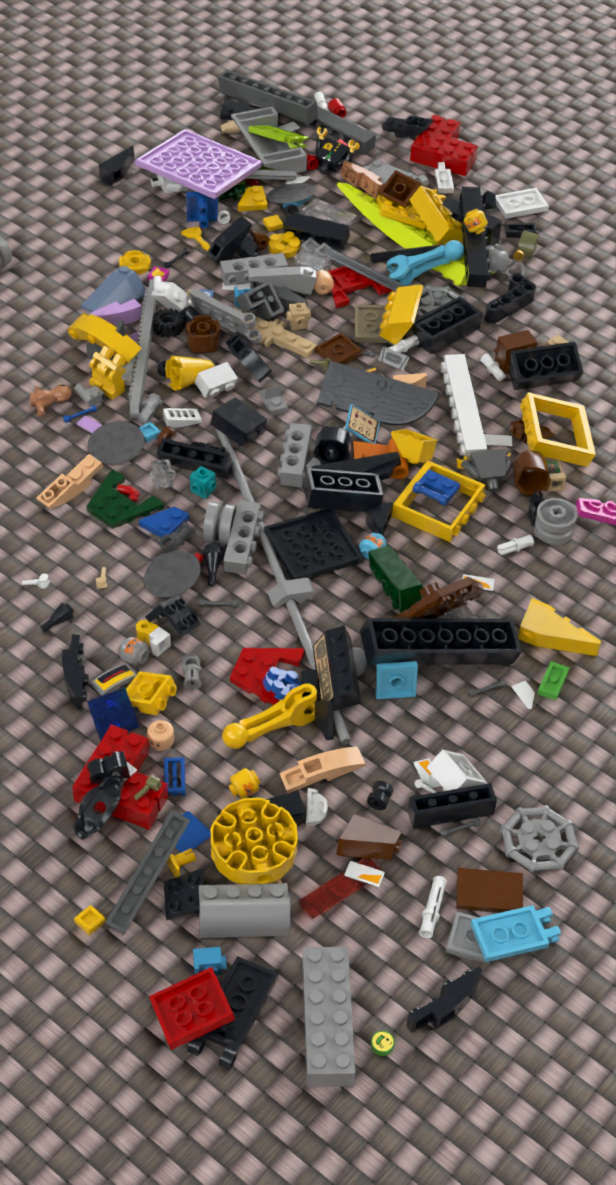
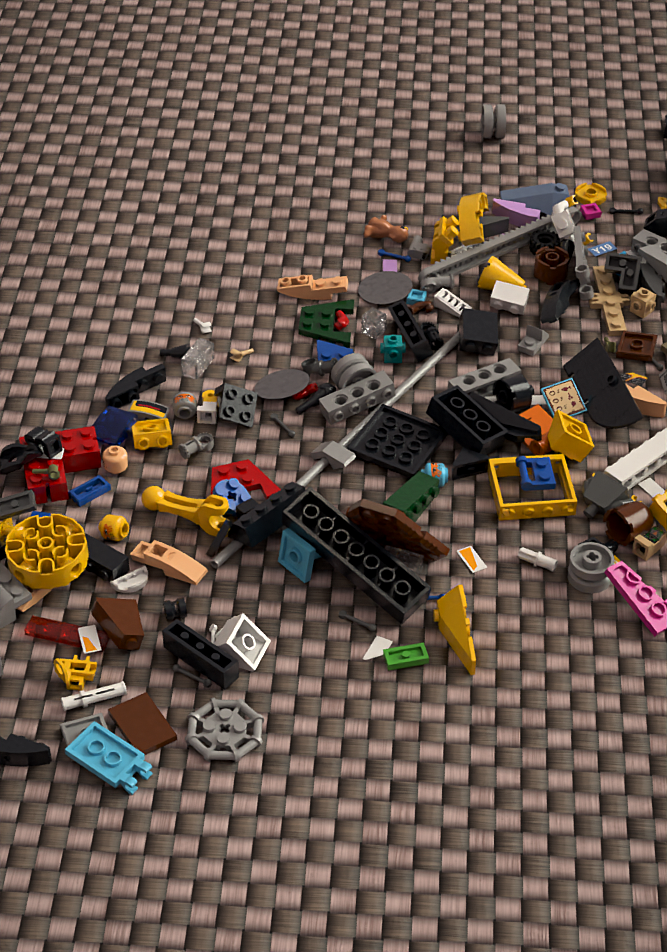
camera: 55 degrees right, 5 degrees down
none -> yellow piece [54,655,97,691]
none -> clear brick [181,338,215,379]

